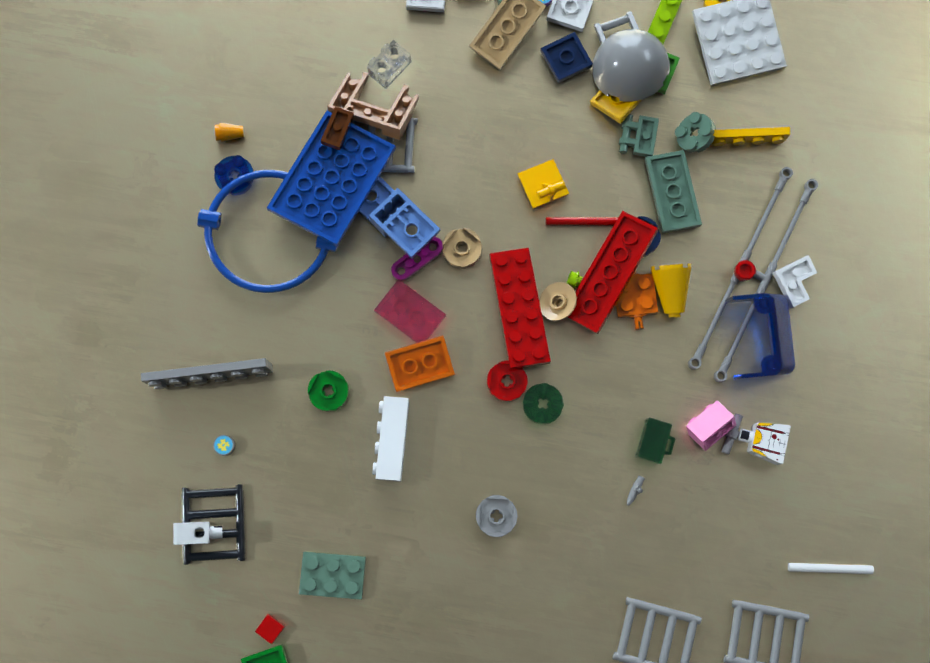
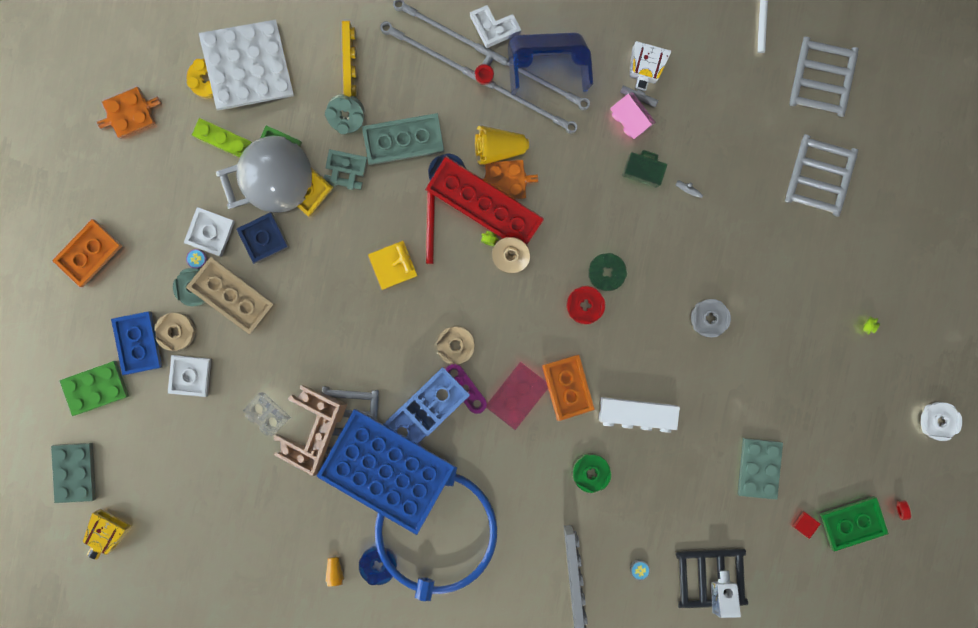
camera: 85 degrees left, 10 degrees up
reddish brown plate [321,106,354,150] -> none
red plate [489,248,551,370] -> none

